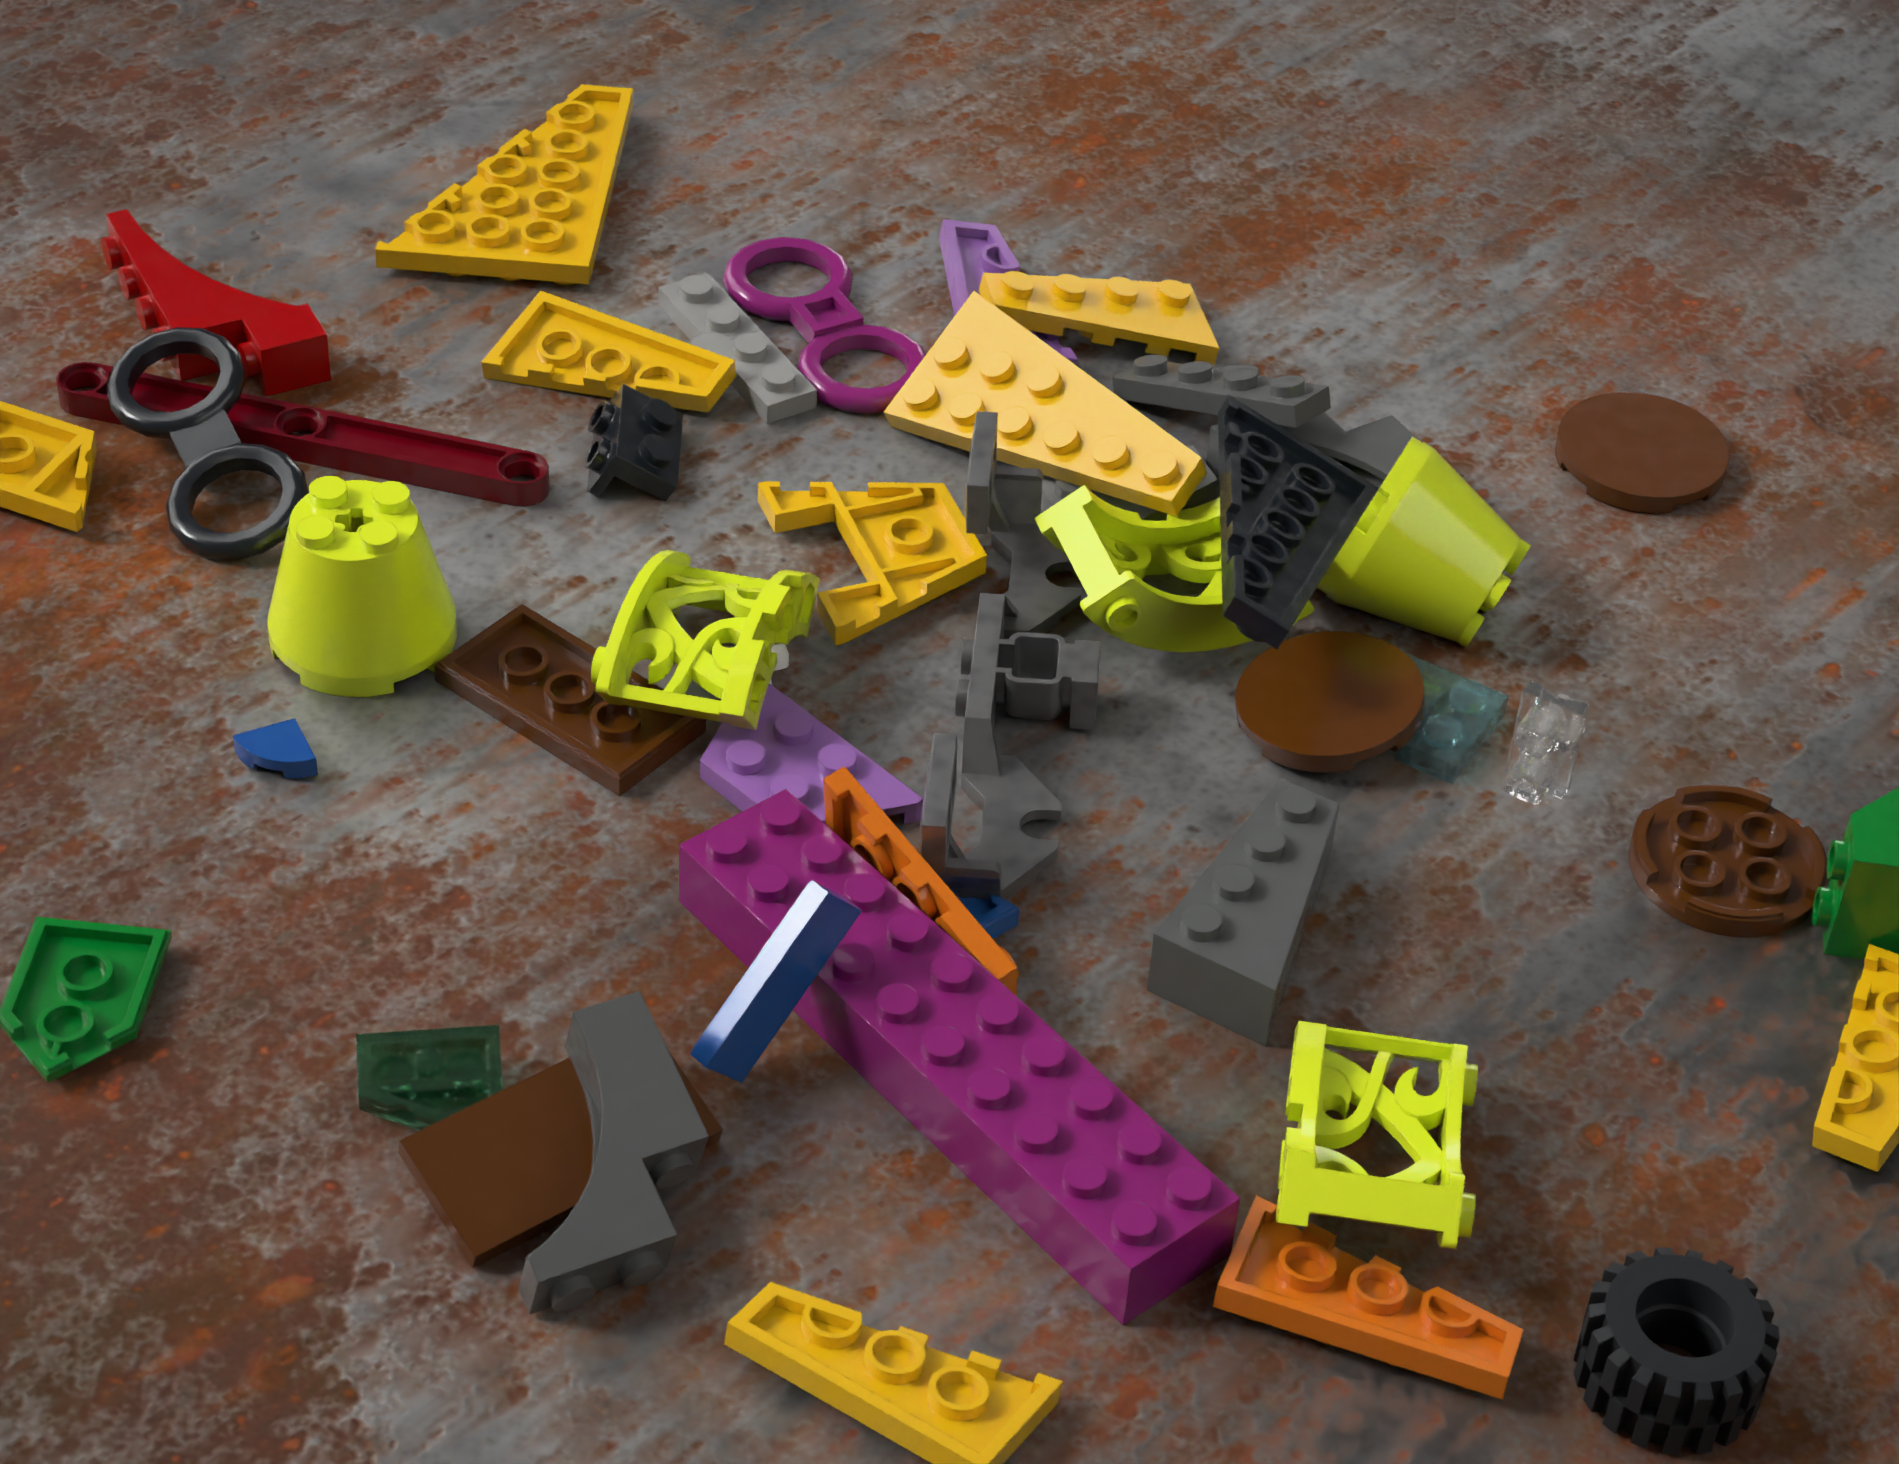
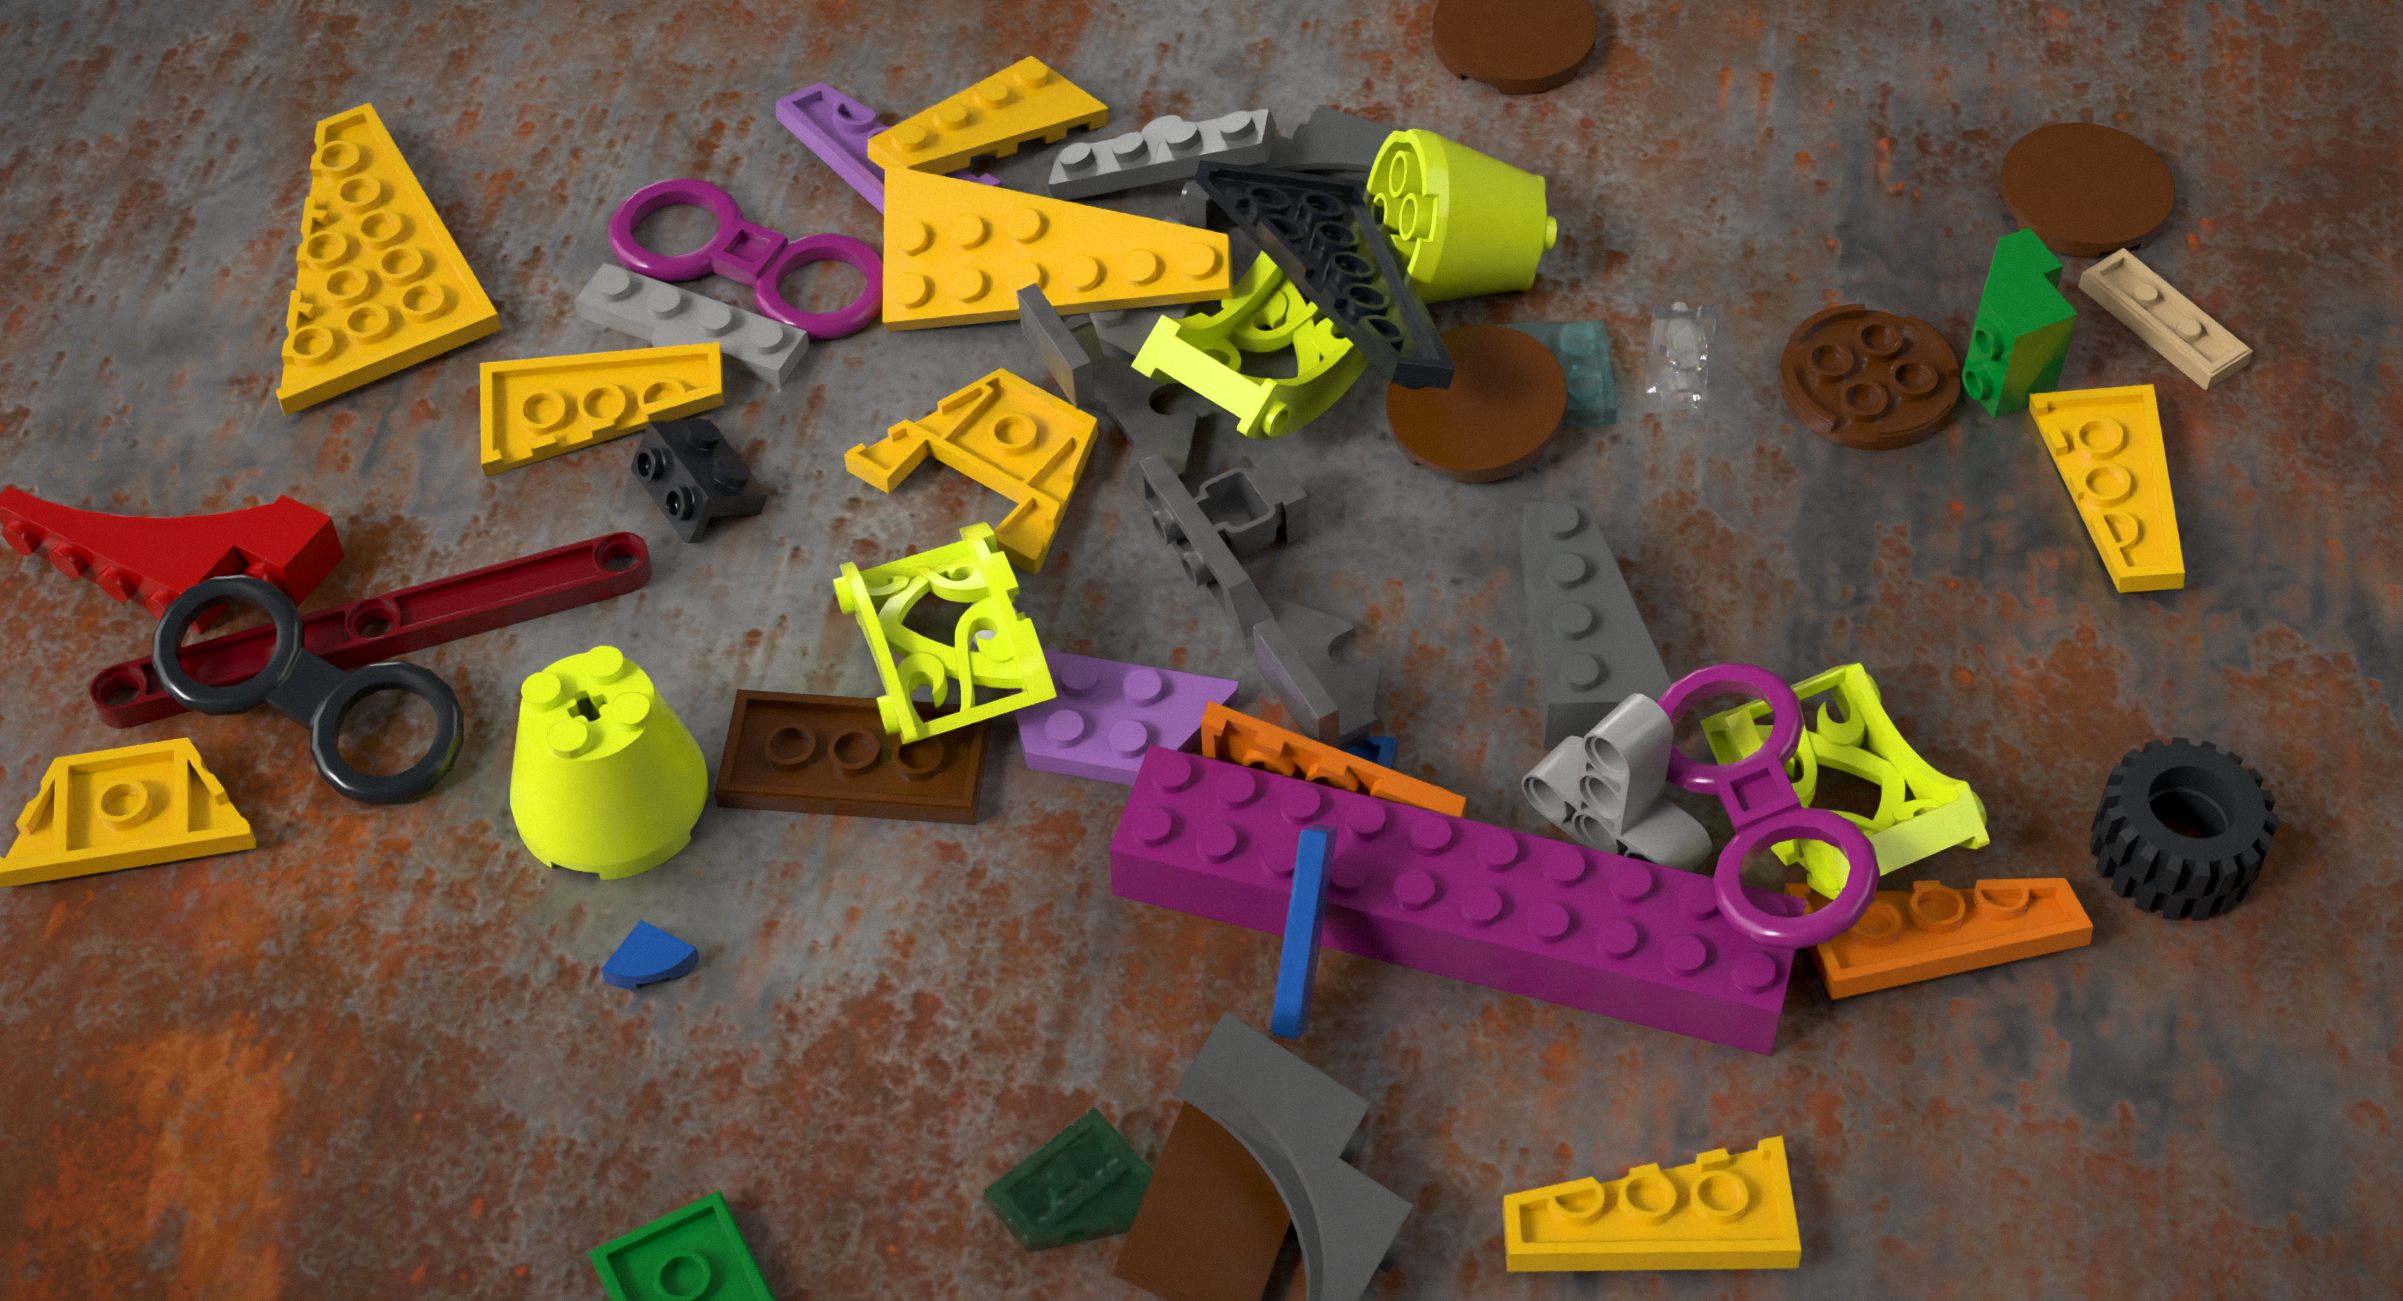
camera: 30 degrees left, 10 degrees up
none -> light grey beam [1521,693,1712,872]
none -> magenta bar [1656,662,1880,950]

